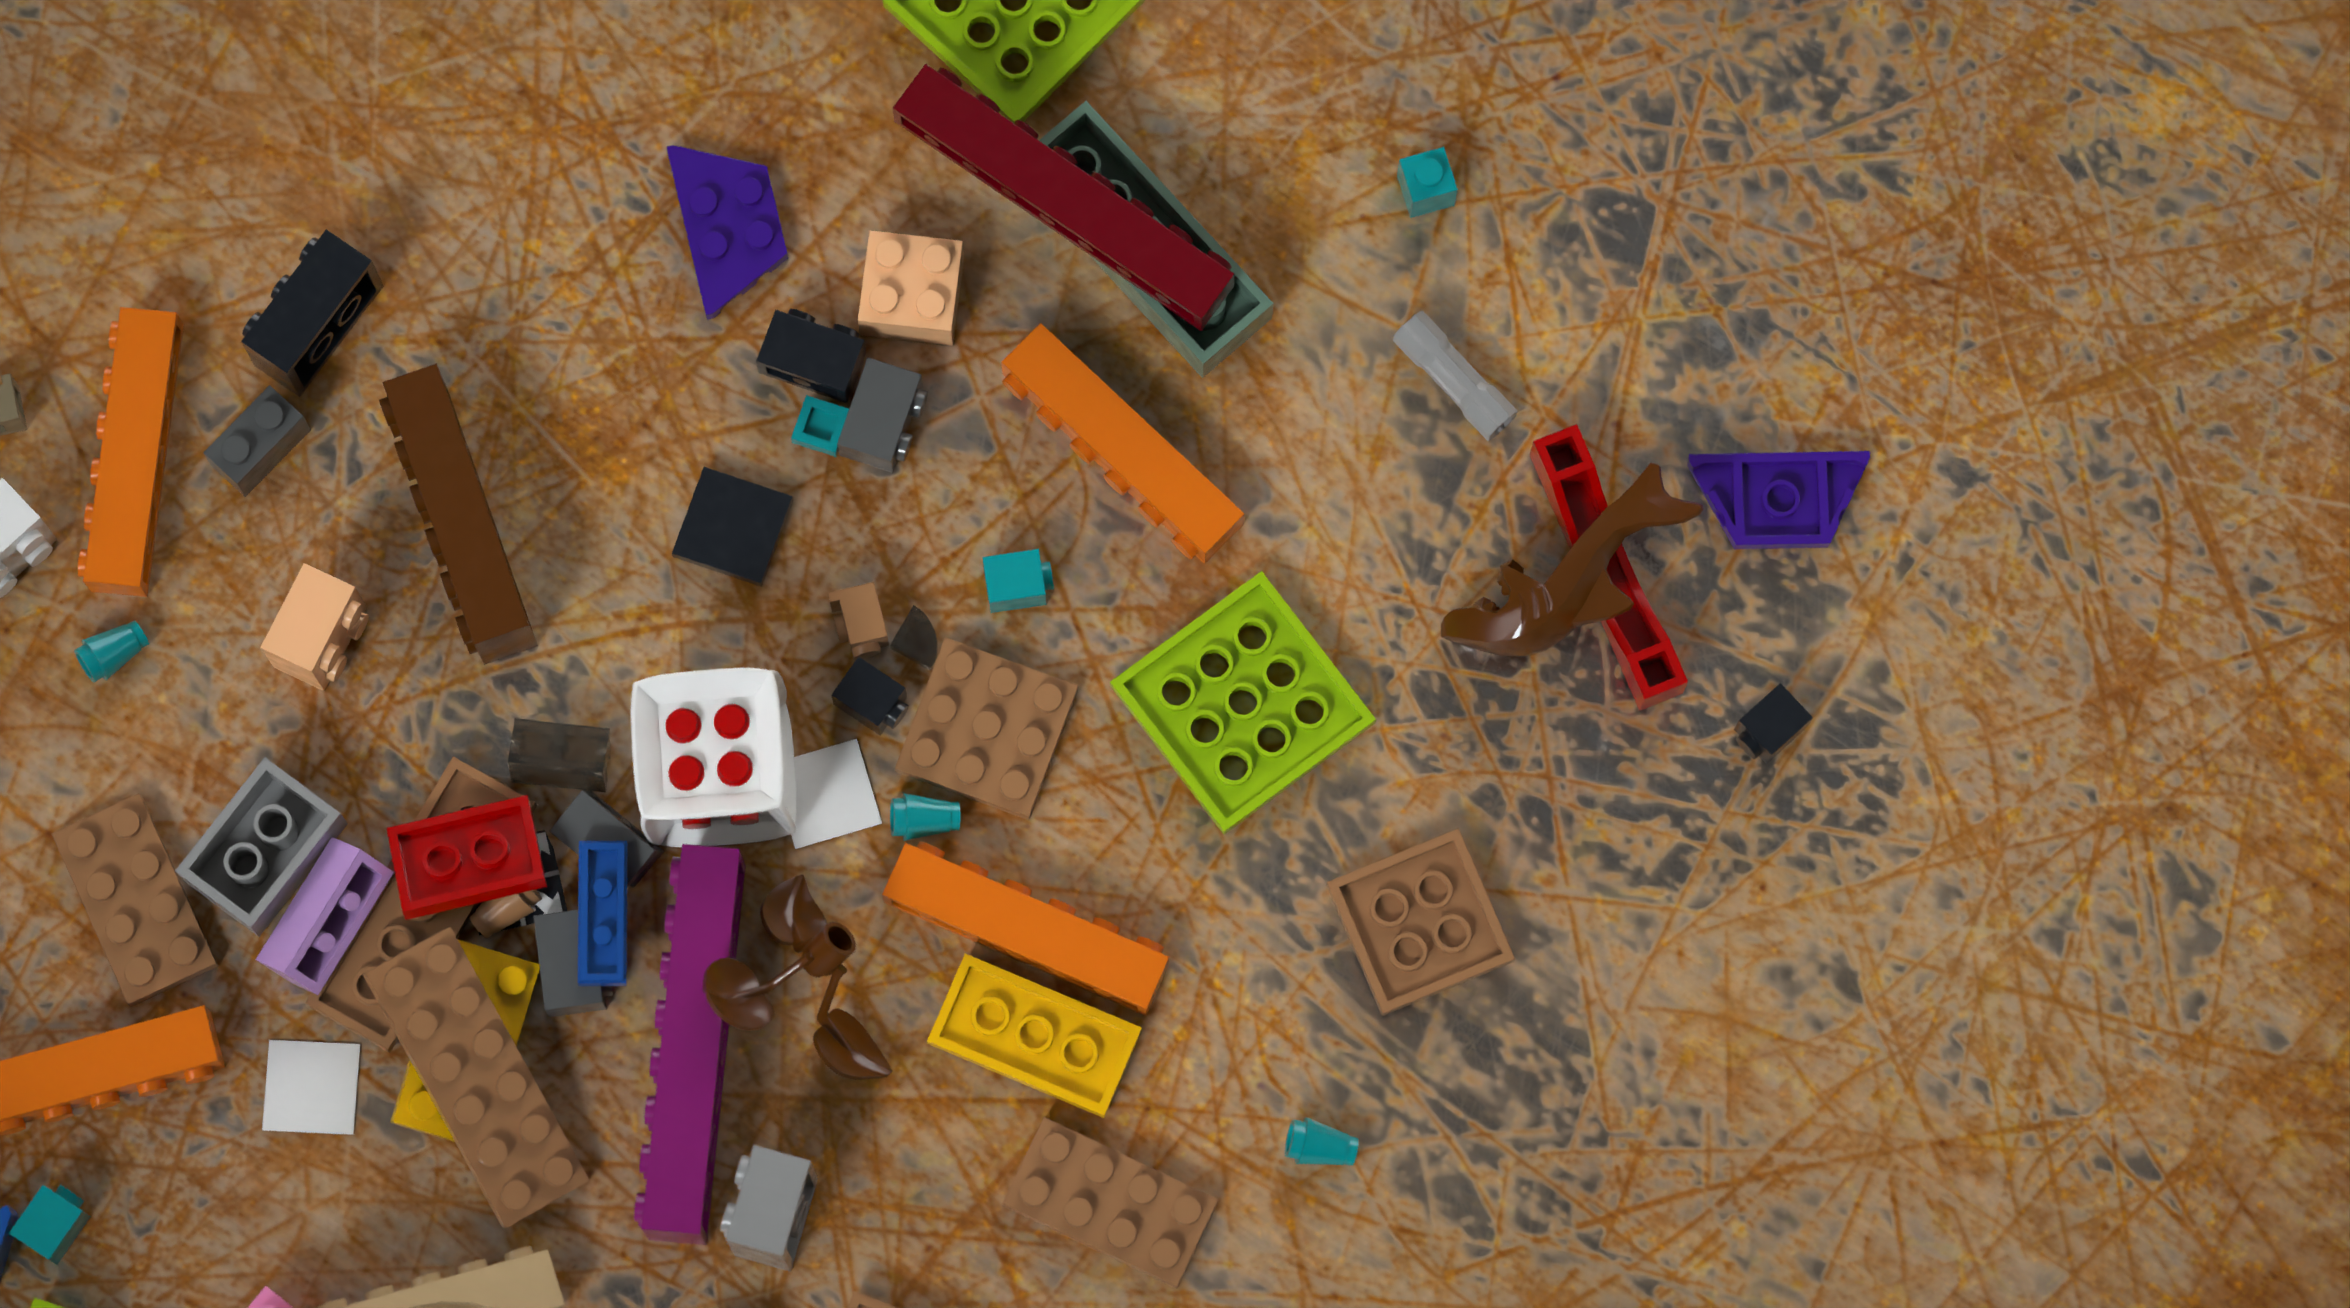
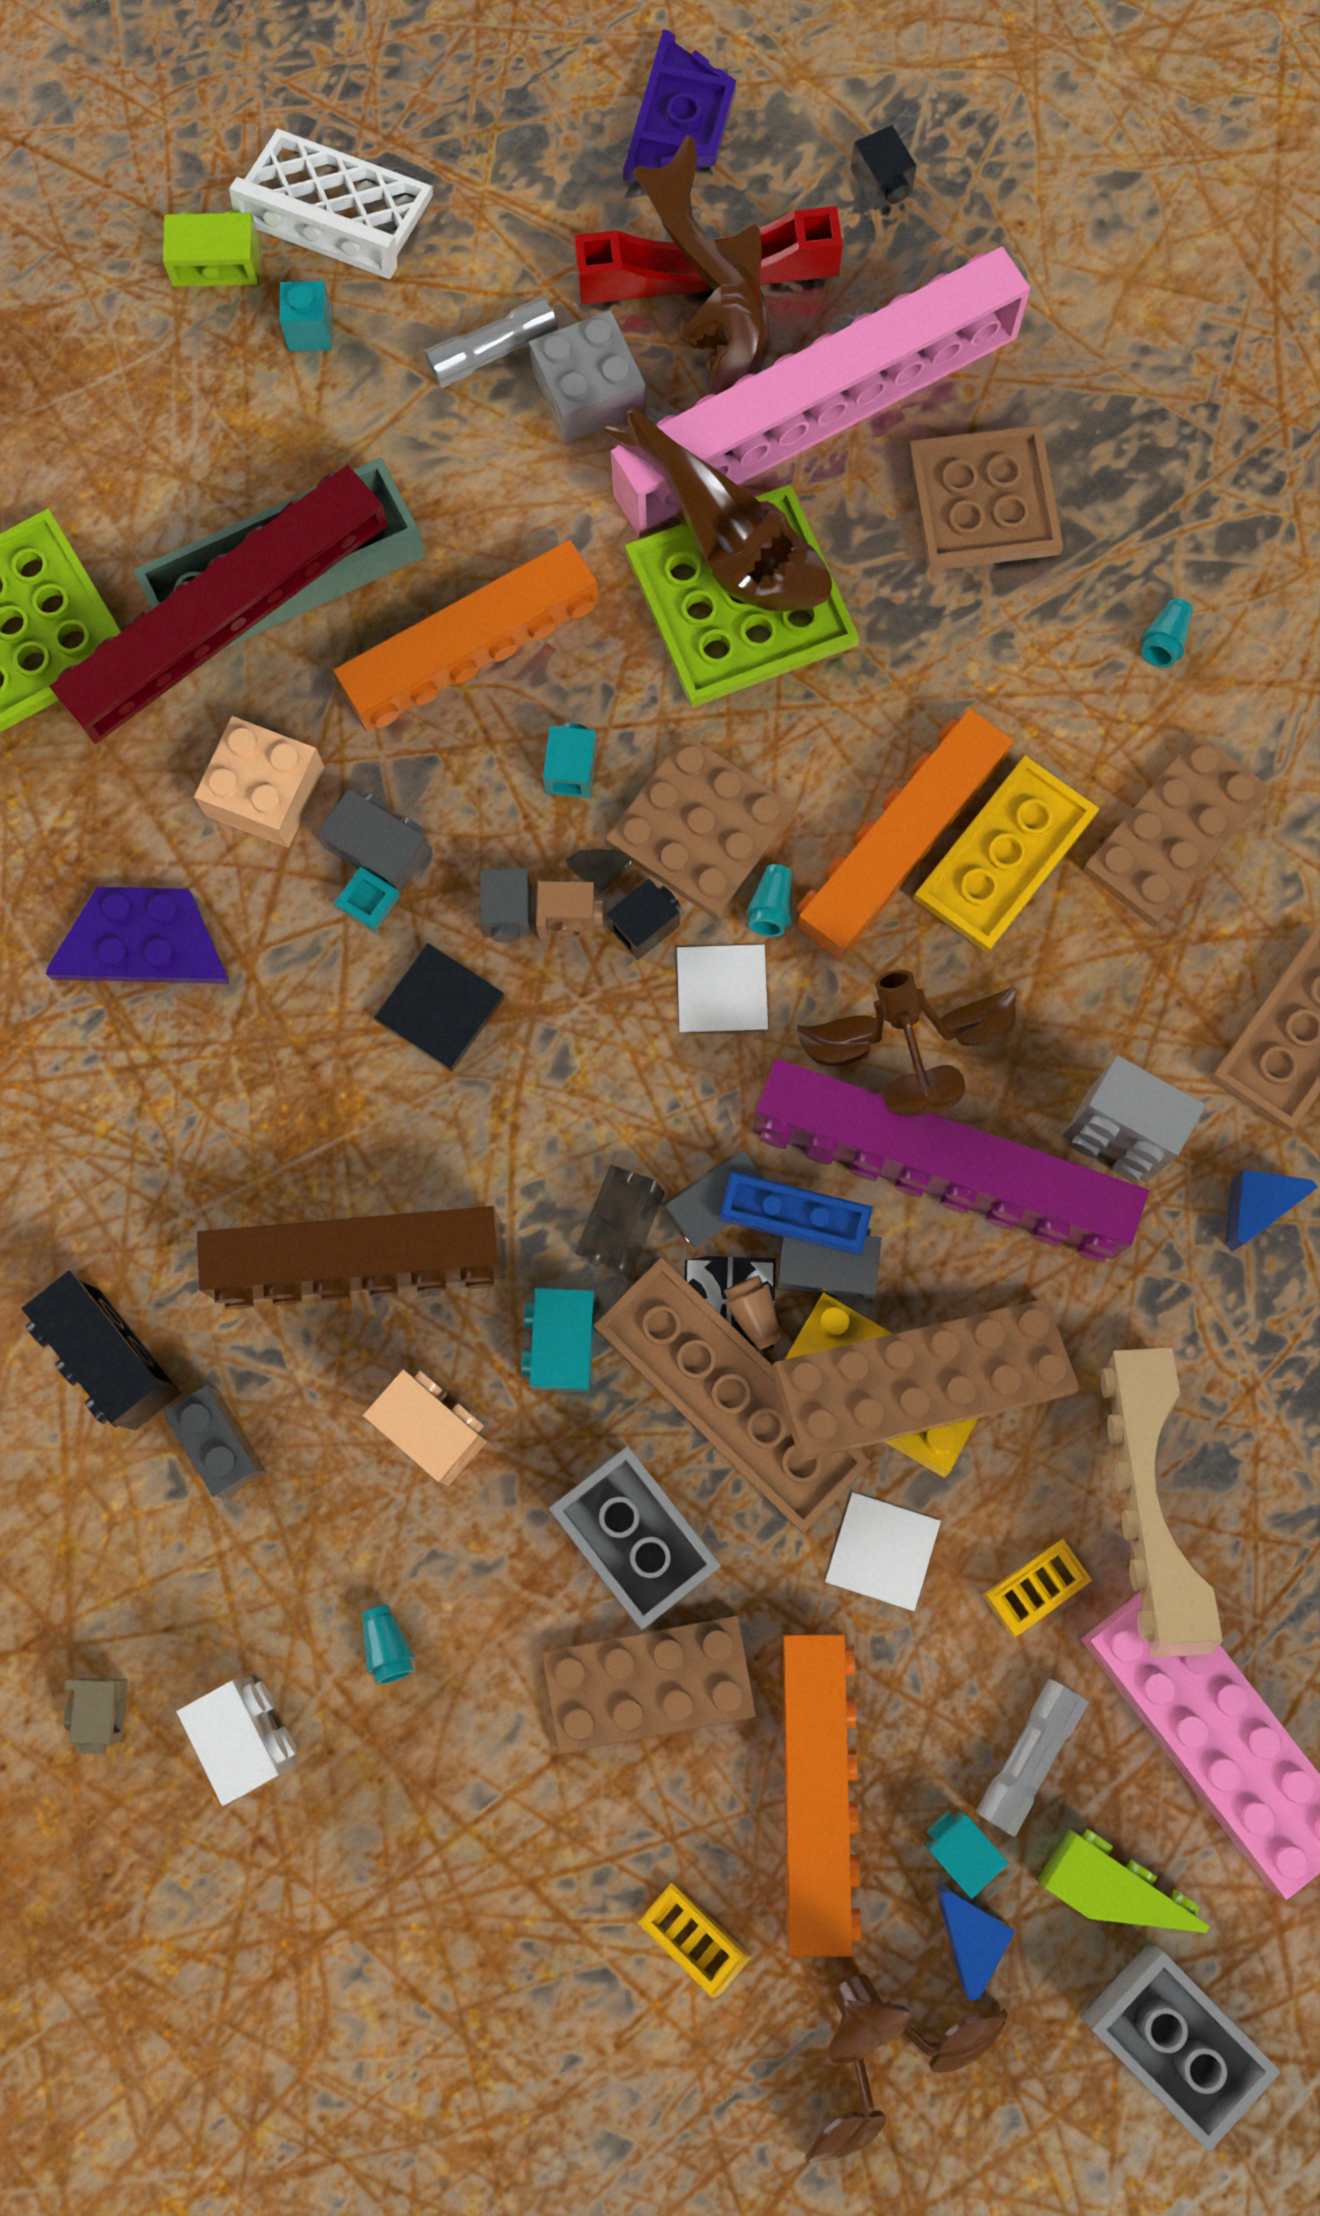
camera: 70 degrees left, 0 degrees up
orange brick [78,307,184,597] -> none
lavender brick [256,837,394,995] -> none
red plate [386,795,547,920] -> none
white piece [631,668,797,847] -> none
black brick [756,309,866,403] -> none
none -> lime brick [163,211,260,287]
none -> white fence [229,129,433,279]
none -> dark grey brick [480,868,531,943]
none -> teal brick [521,1288,596,1393]
none -> light grey brick [529,310,646,443]
none -> reddish brown piece [604,407,832,612]
none -> bright pink brick [611,246,1031,537]
none -> light grey axle [975,1679,1089,1837]
none -> yellow slope [982,1539,1092,1637]

